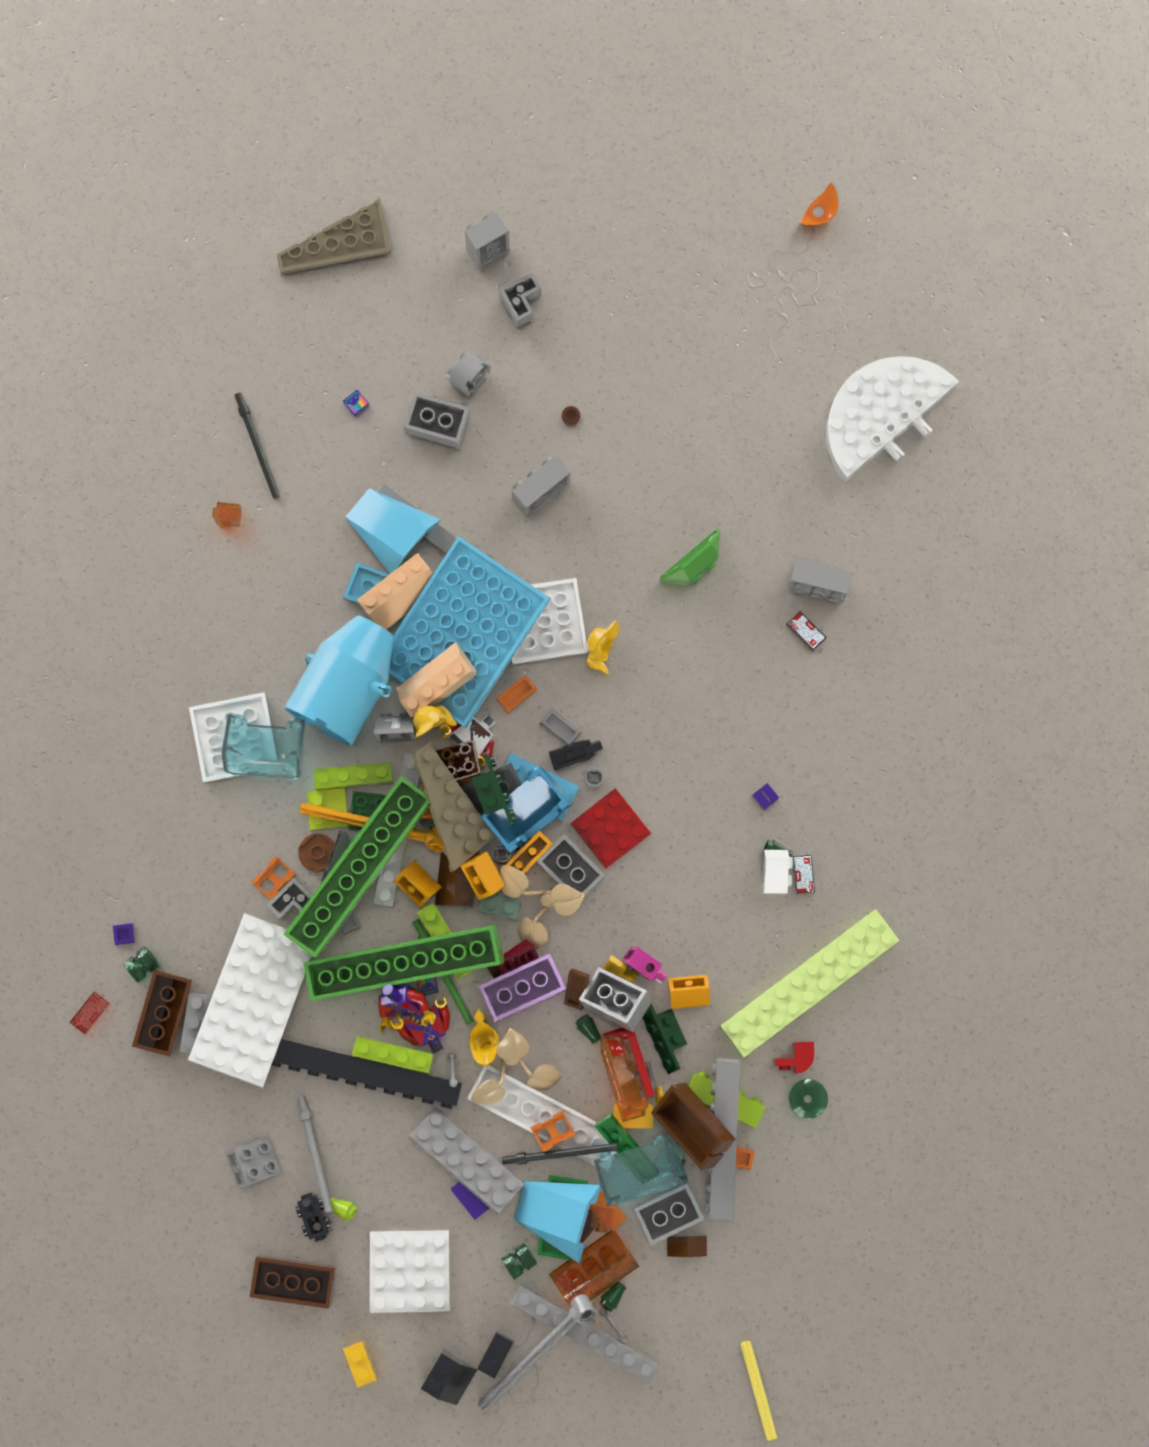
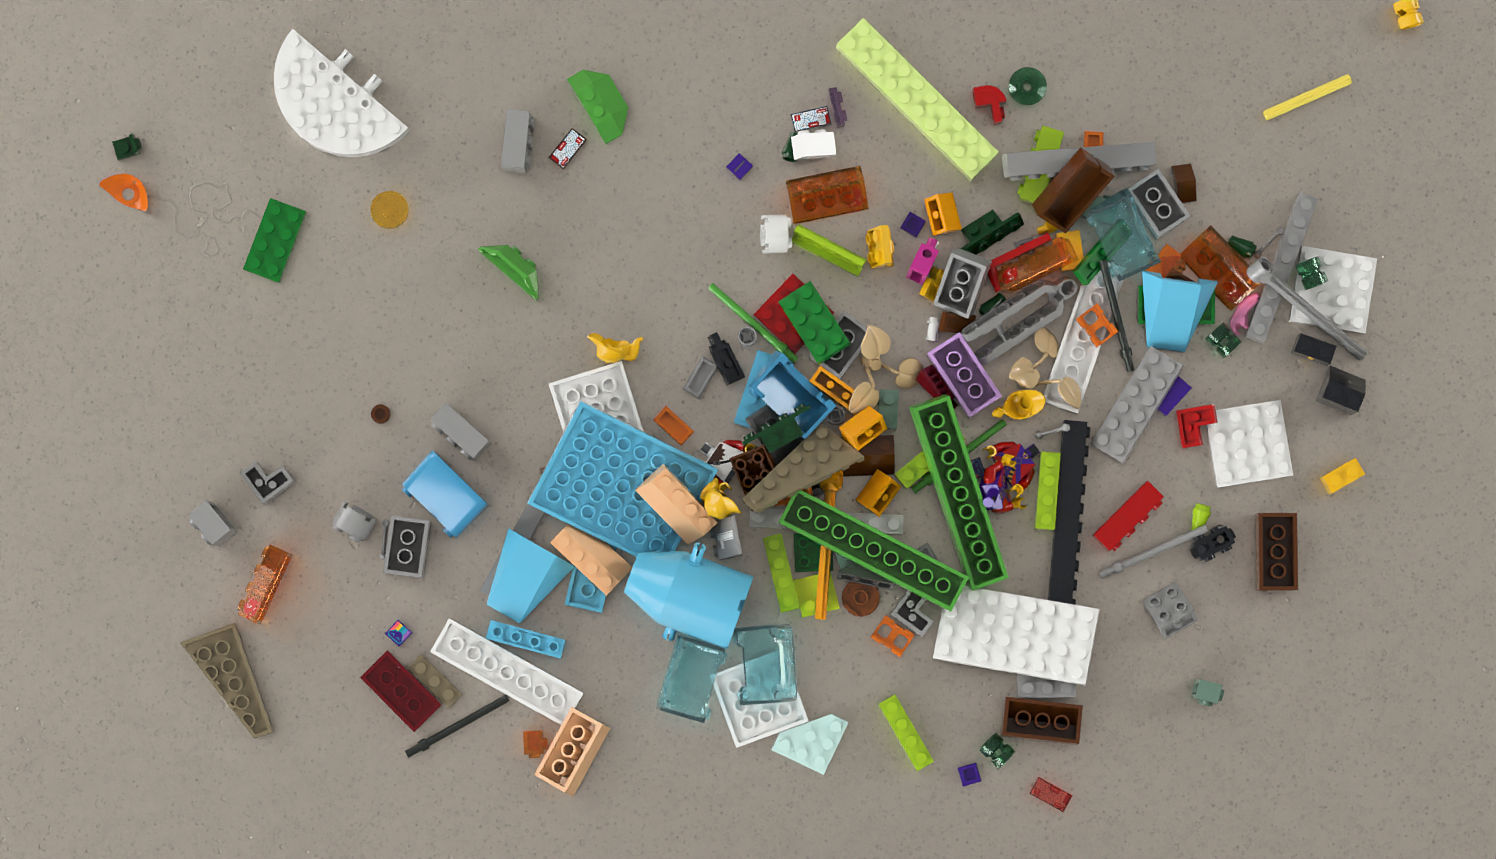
camera: 95 degrees left, 5 degrees up
none -> dark green bracket [112,134,142,161]
none -> clear orange slope [237,544,293,624]
none -> green plate [243,198,307,283]
none -> dark red plate [360,650,442,732]
none -> clear yellow tile [370,191,409,229]
none -> dark azure windscreen [402,450,489,538]
none -> dark tan plate [408,654,463,708]
none -> white plate [430,618,584,725]
none -> medium azure brick [486,620,566,659]
none -> light nougat slope [534,707,610,796]
none -> bright green wedge [567,70,628,144]
none -> clear light blue windscreen [656,635,727,723]
none -> bright green bar [708,283,799,364]
none -> white brick [760,215,792,253]
none -> light aqua plate [772,714,848,775]
none -> green plate [779,281,851,365]
none -> clear orange slope [786,166,869,224]
none -> lime fence [792,224,867,277]
none -> clear purple plate [828,87,848,128]
none -> yellow plate [866,225,894,269]
none -> lime brick [878,694,934,771]
none -> dark purple tile [900,212,926,238]
none -> white pin [926,317,941,342]
none -> light grey piece [961,276,1077,365]
none -> red brick [1092,481,1164,552]
none -> red plate [1176,404,1218,448]
none -> sand green brick [1191,679,1224,707]
none -> bright pink piece [1230,292,1260,336]
none -> white plate [1289,246,1377,334]
none -> clear green wheel [1295,256,1328,290]

